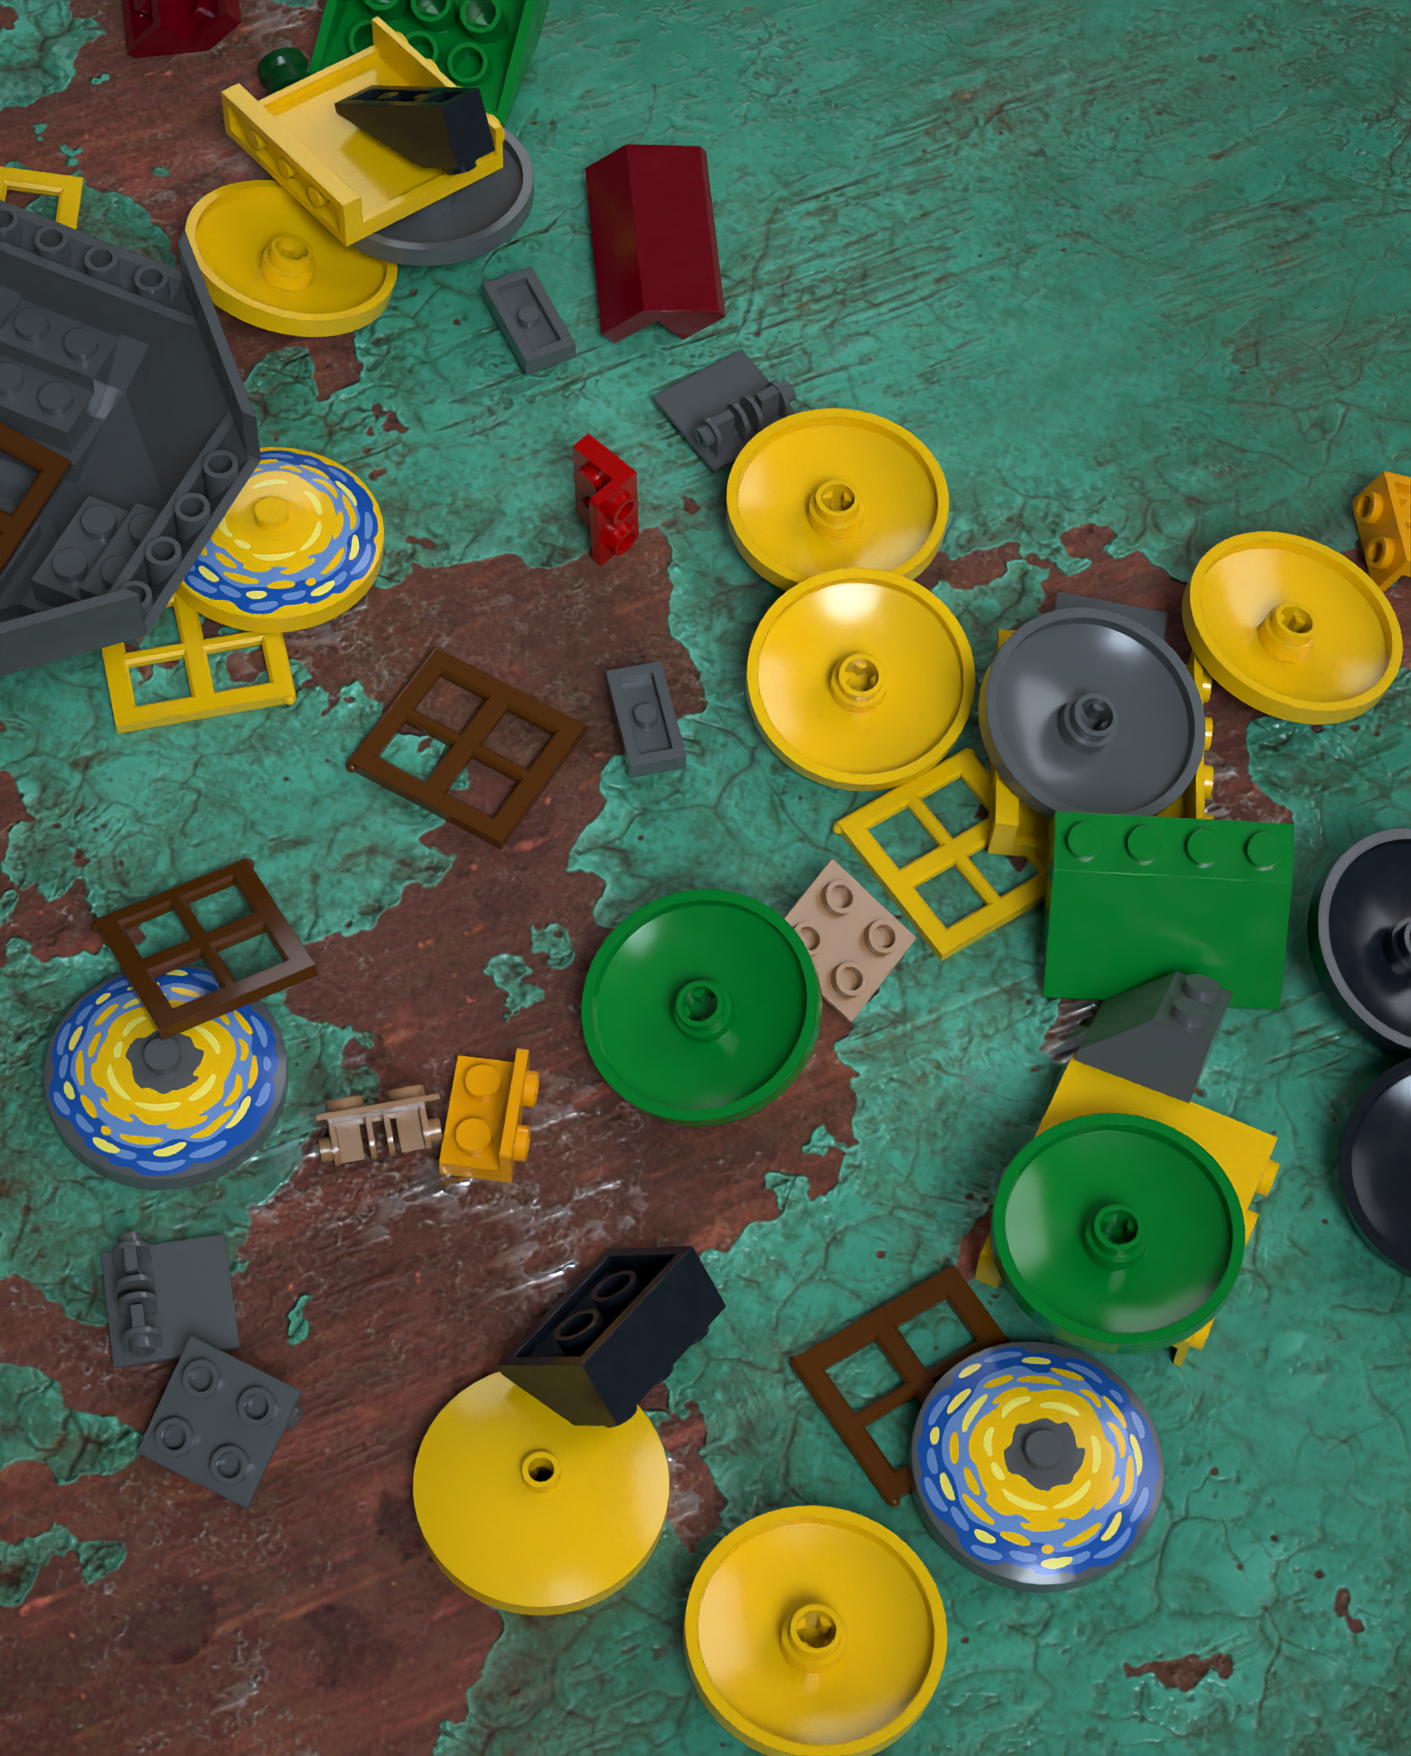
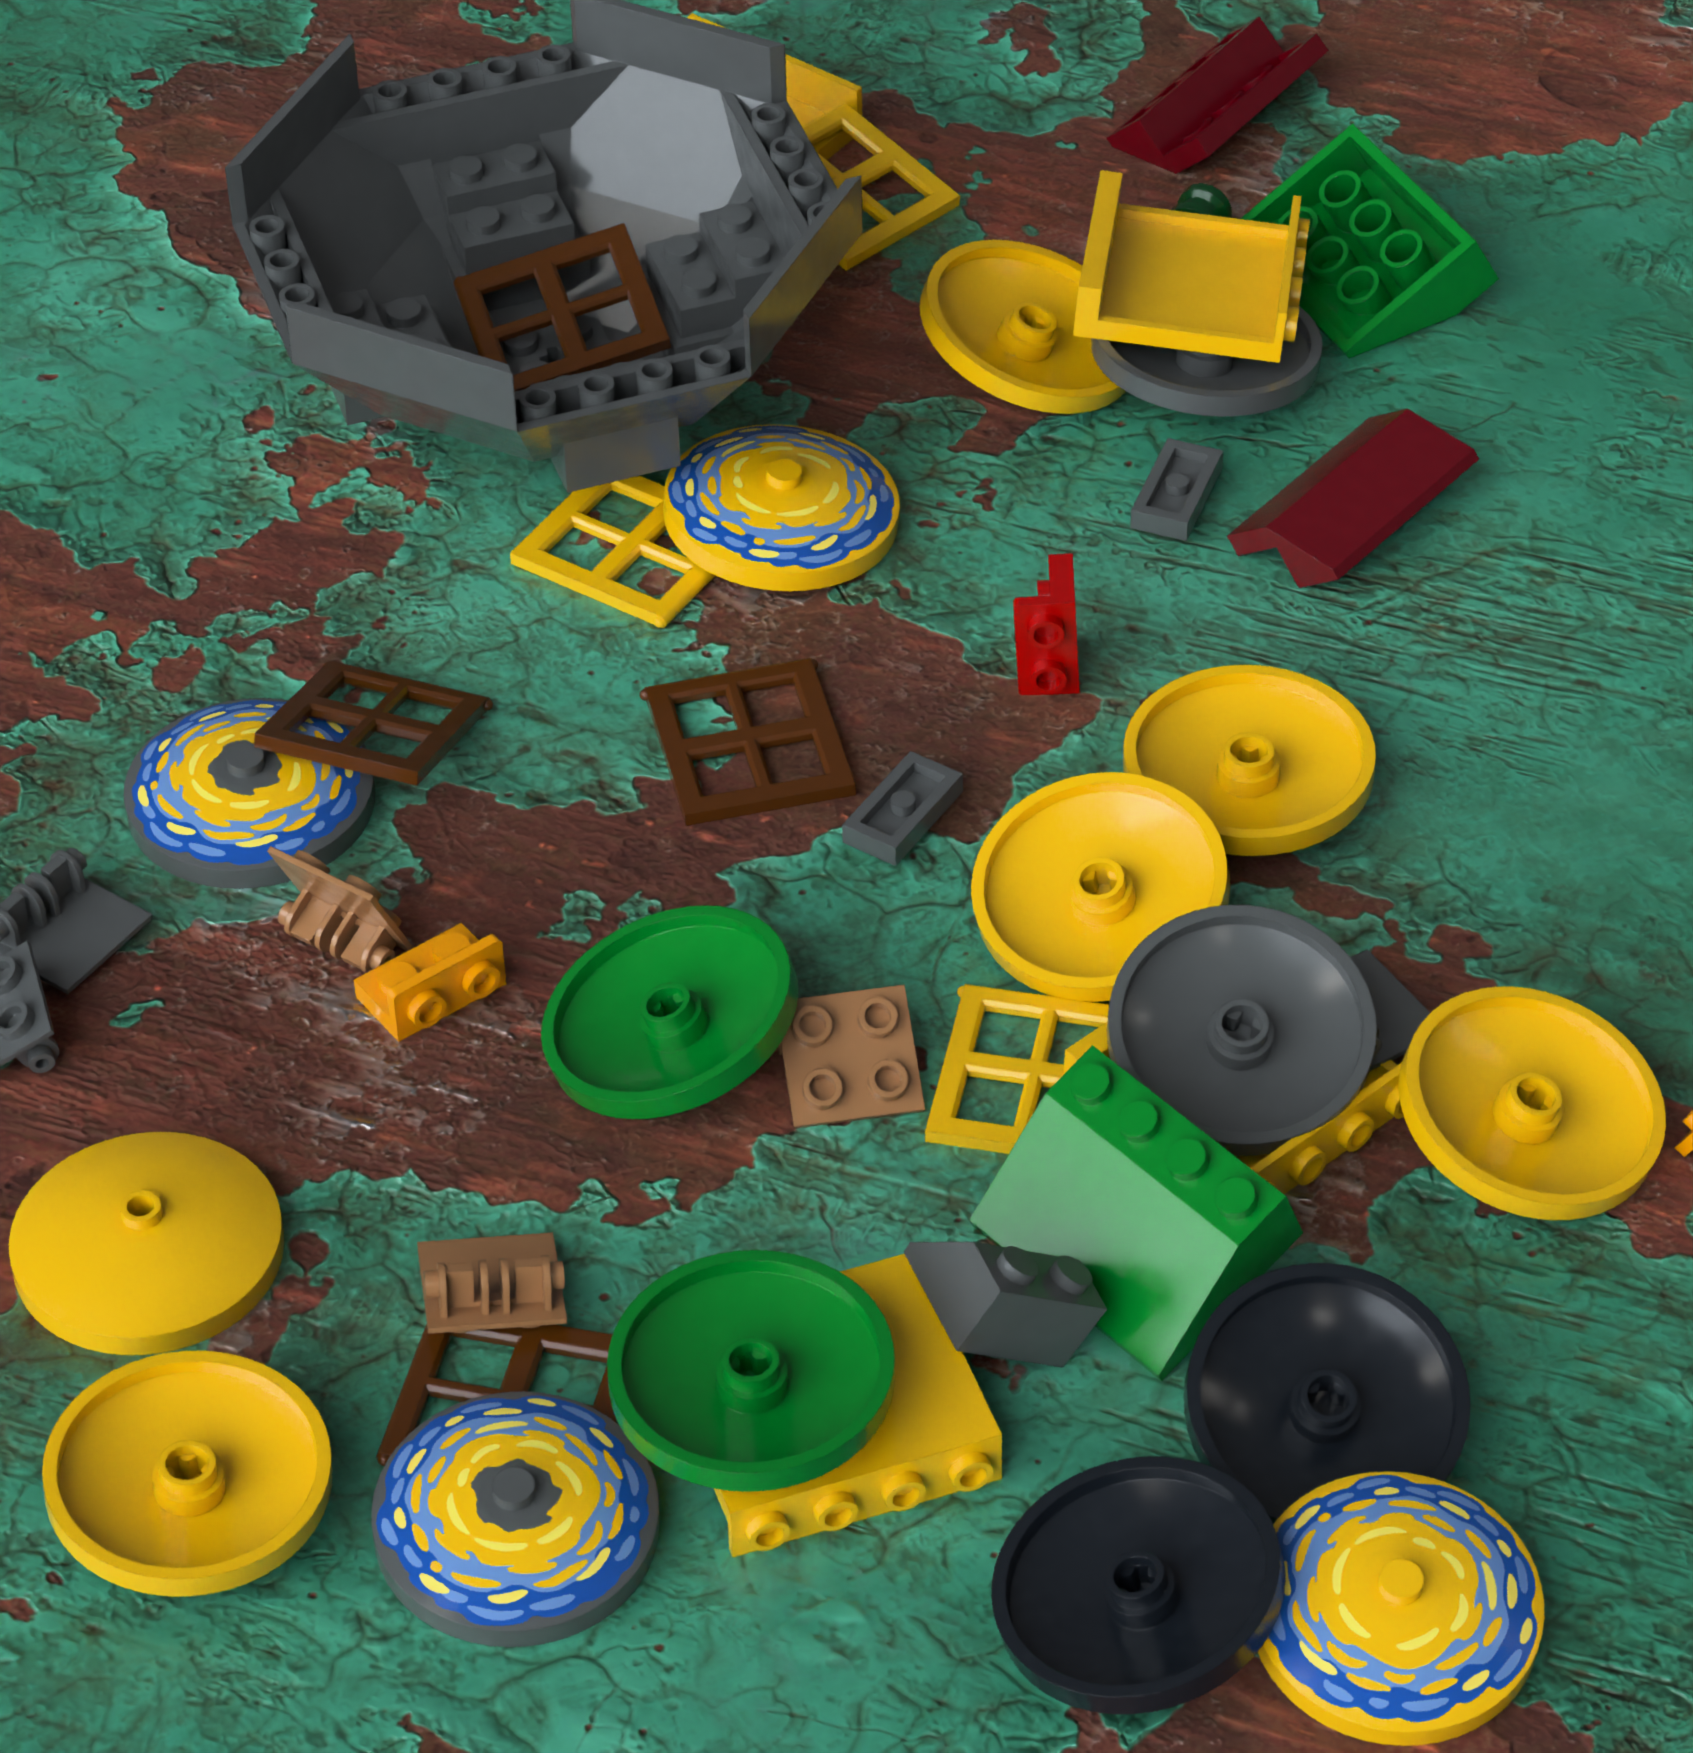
camera: 50 degrees right, 15 degrees down
black slope [334,85,495,175] -> none
black slope [497,1246,726,1428] -> none
dark grey hinge [653,349,796,473] -> none
none -> medium nougat hinge [417,1232,567,1334]

